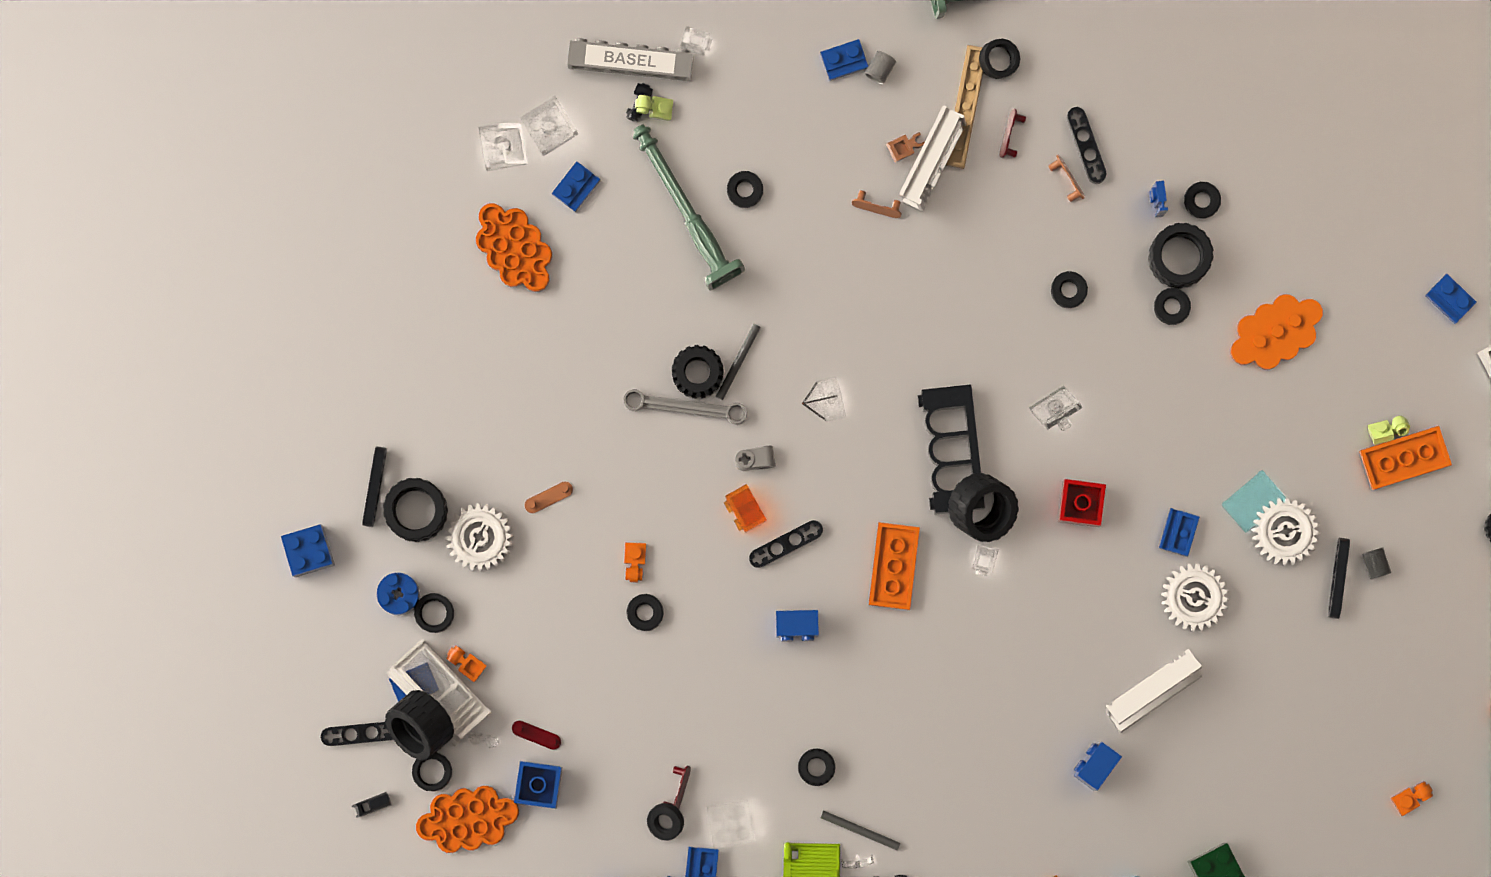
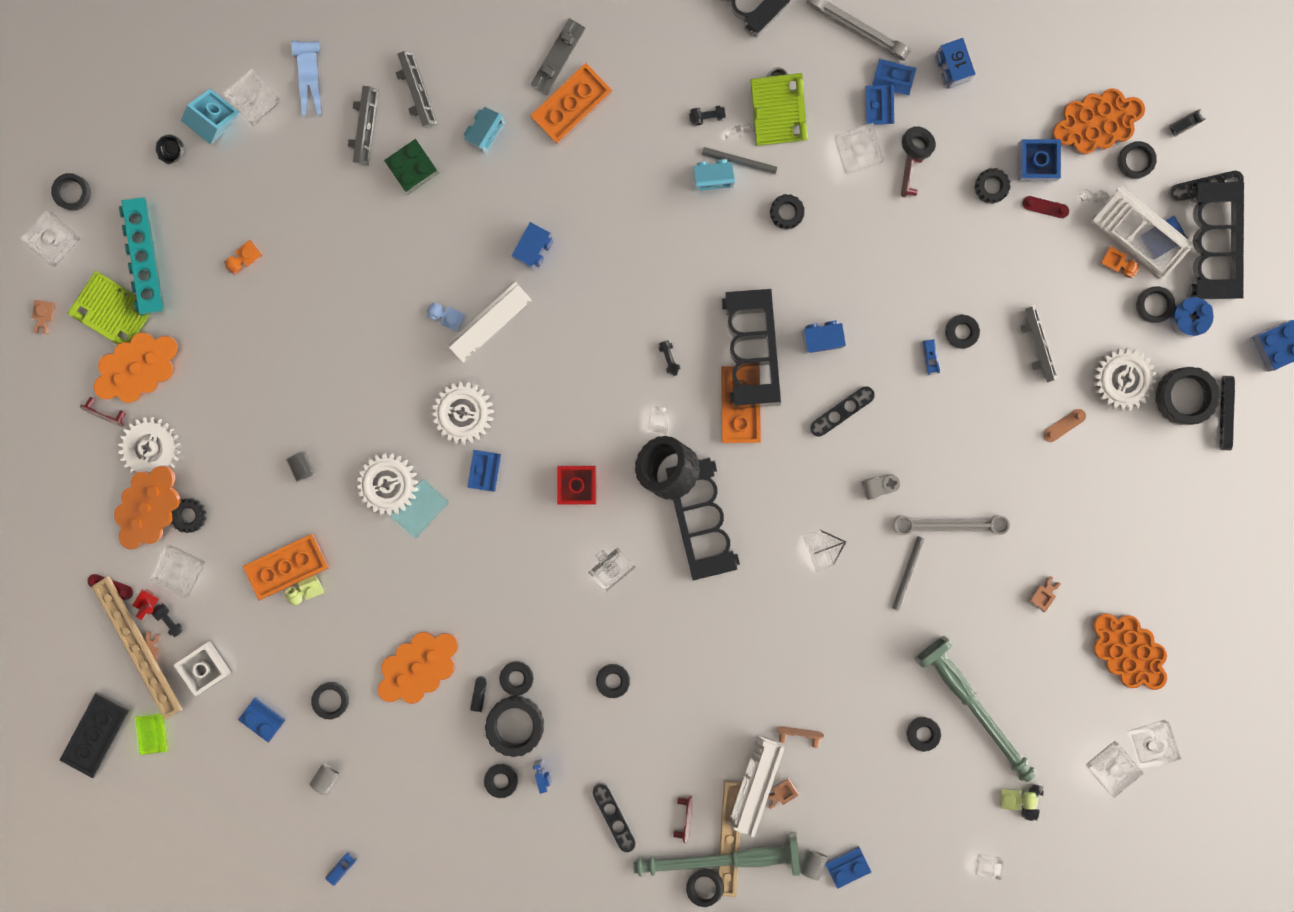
camera: 170 degrees right, 5 degrees up
black tyre [385,690,454,761] -> none
blue plate [552,161,600,212] -> none
light grey brick [567,38,693,81] -> none
orange plate [624,542,646,583] -> none
black tyre [672,345,724,399] -> none
clear orange brick [723,484,767,533] -> none
nougat piece [1048,154,1085,202] -> none
black beam [1328,537,1350,619] -> none
none -> light grey piece [309,763,340,795]
none -> black tyre [311,682,349,720]
none -> blue bar [325,852,357,886]
none -> light blue plate [426,302,465,332]
none -> black bar [470,676,487,712]
none -> sand green piece [633,833,800,877]
none -> black bar [658,340,681,377]
none -> medium azure slope [693,159,735,191]
none -> black fence [722,289,781,409]
none -> blue bar [922,339,940,375]
none -> black tyre [974,168,1011,204]
none -> dark grey hinge [1020,306,1058,382]
none -> nougat plate [1028,576,1061,612]
none -> black fence [1189,182,1244,299]

